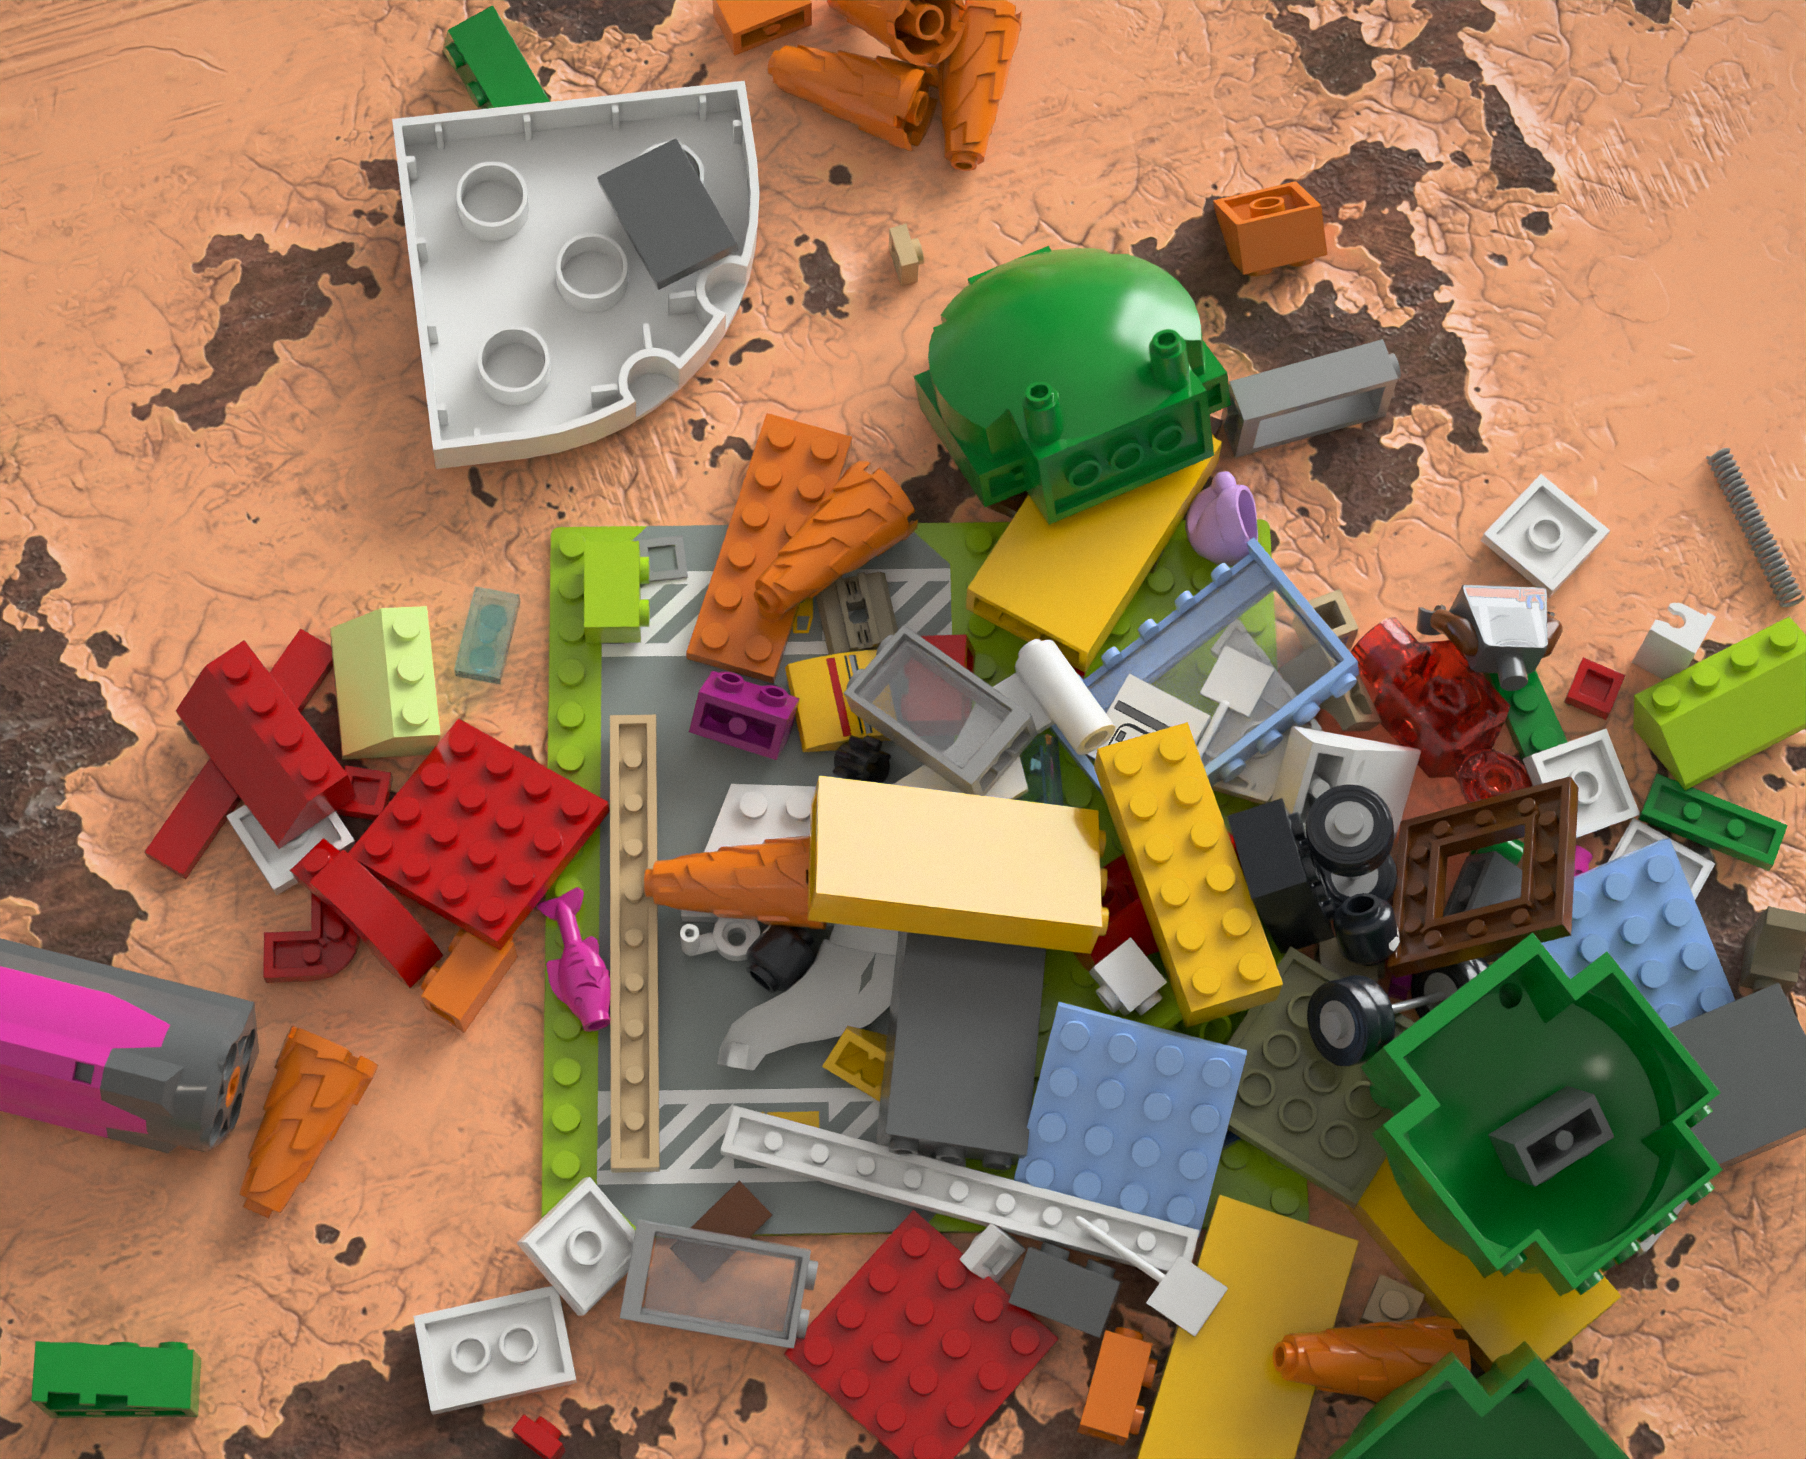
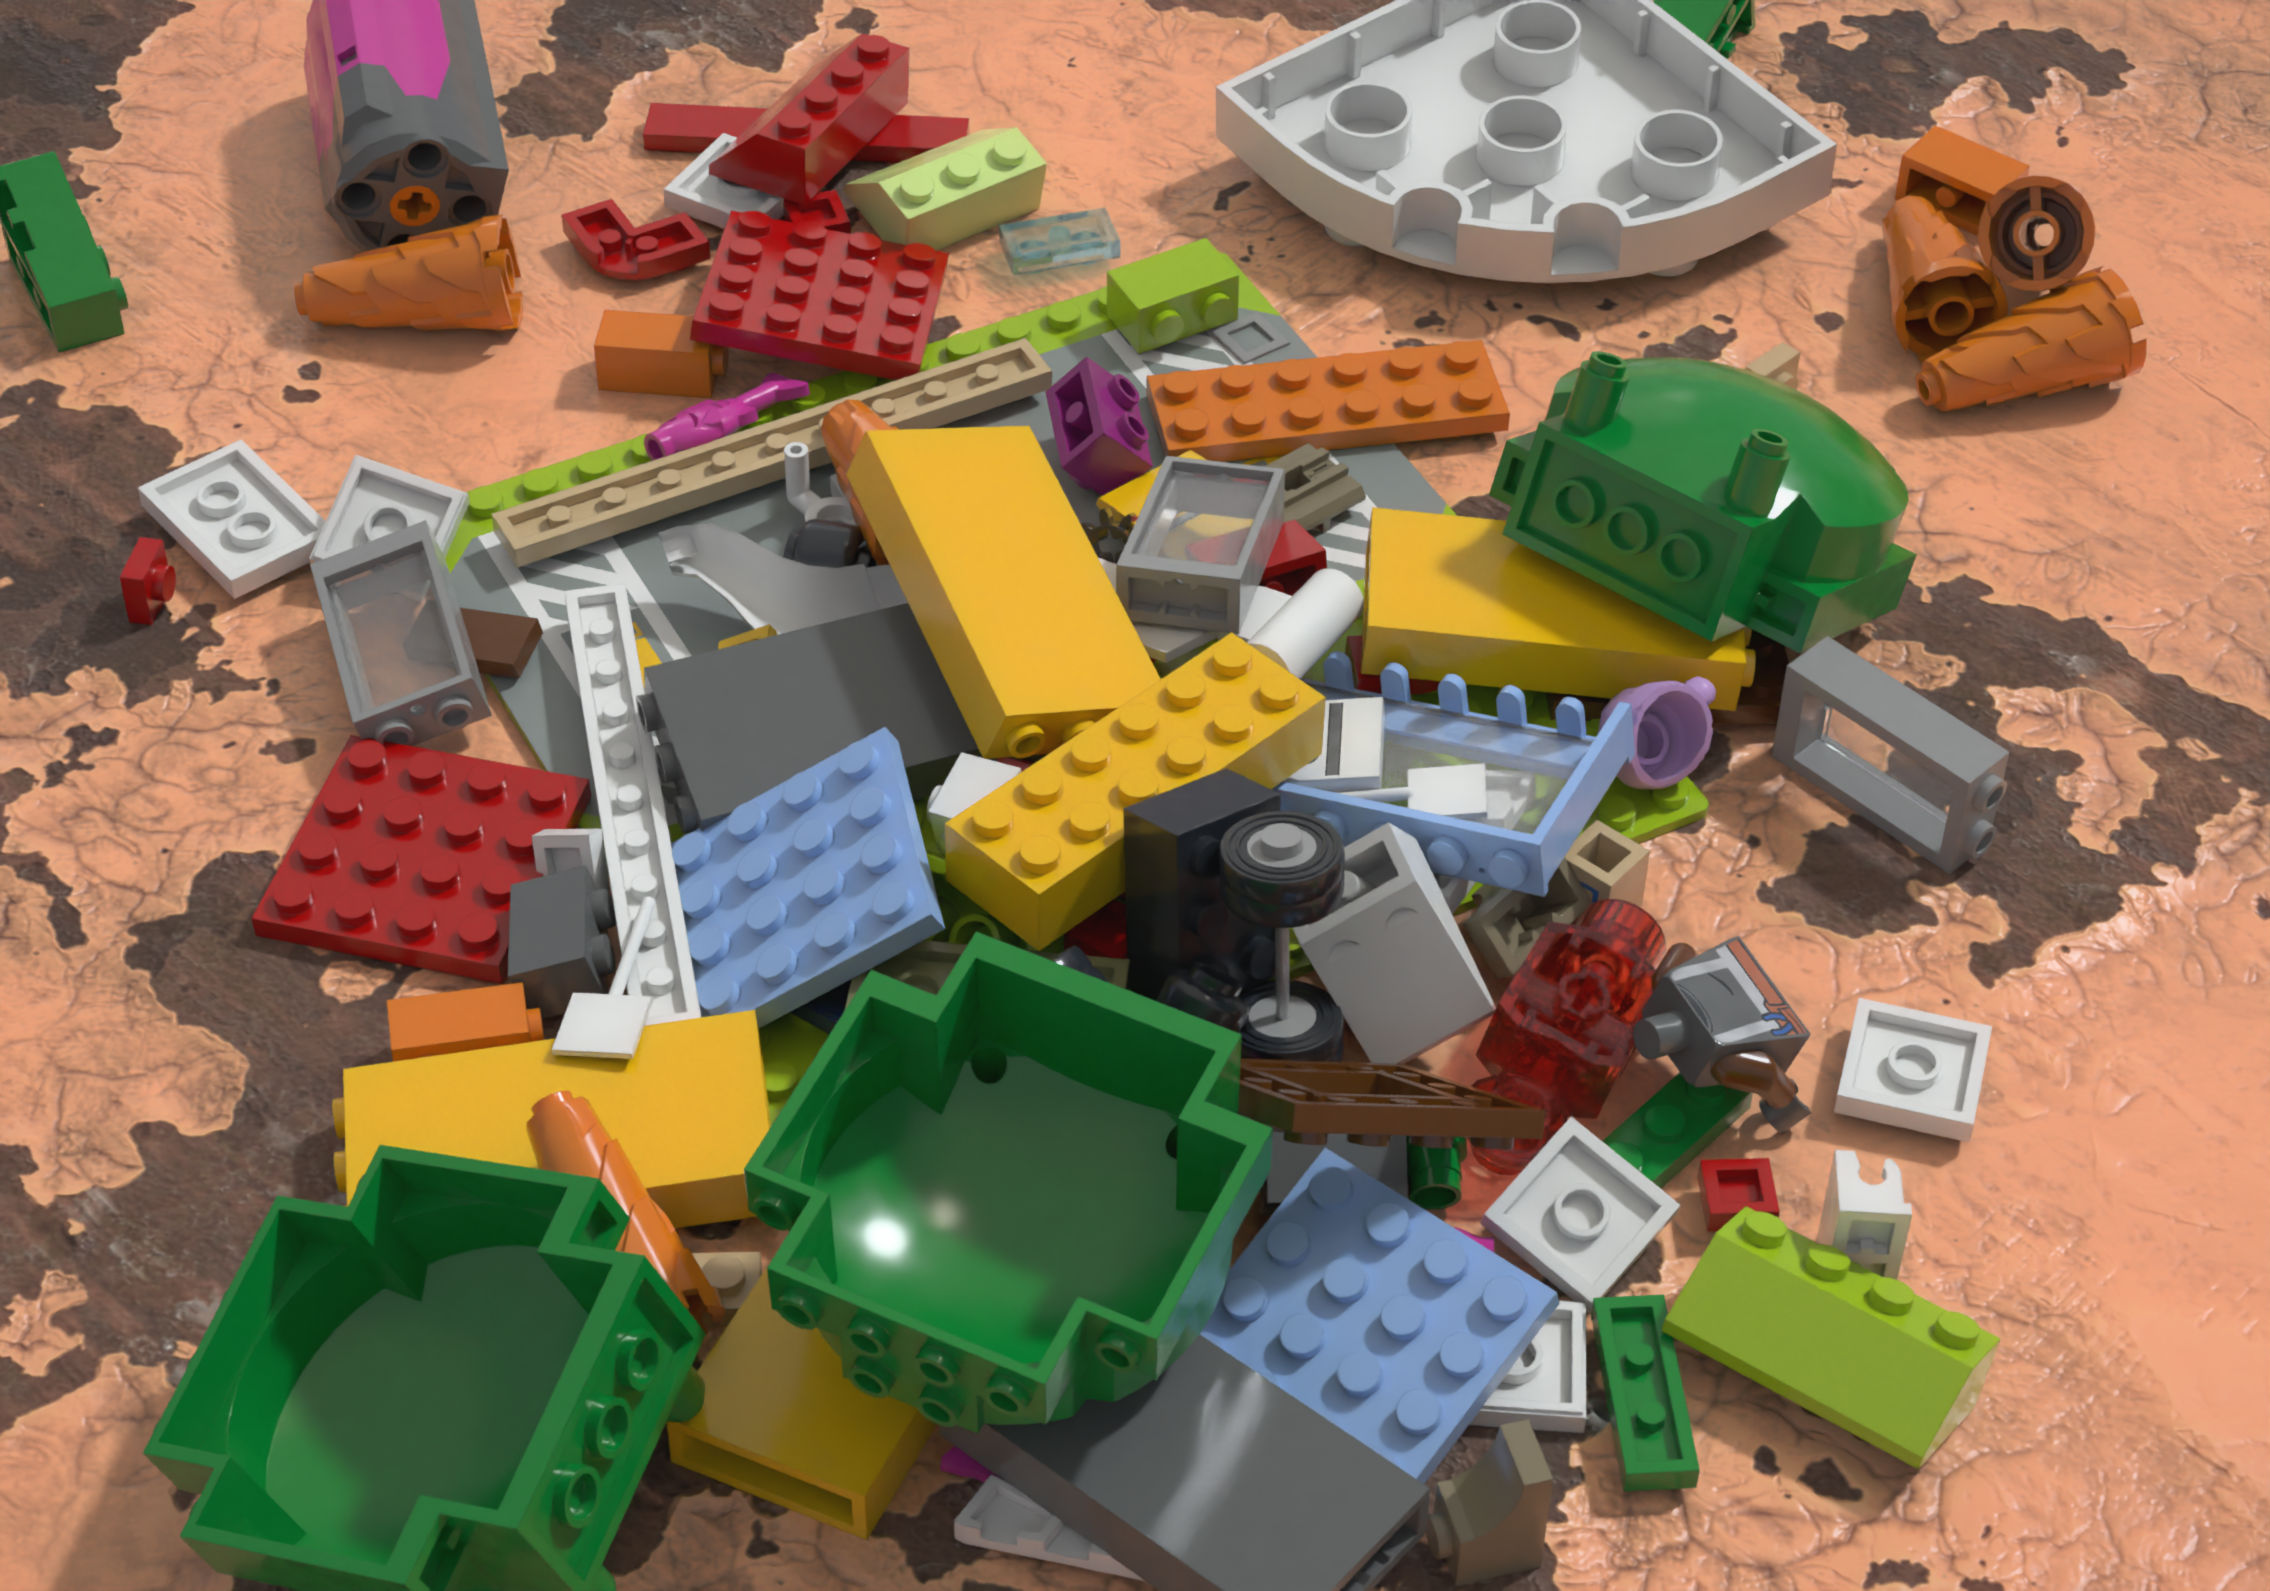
camera: 65 degrees right, 25 degrees down
red arch [289,838,444,988] -> none
dark grey tile [597,138,738,290] -> none
orange cone [754,461,918,614] -> none
orange slope [1213,181,1328,277] -> none
dark grey brick [1488,1086,1614,1187] -> none
light grey piece [1706,448,1805,607] -> none

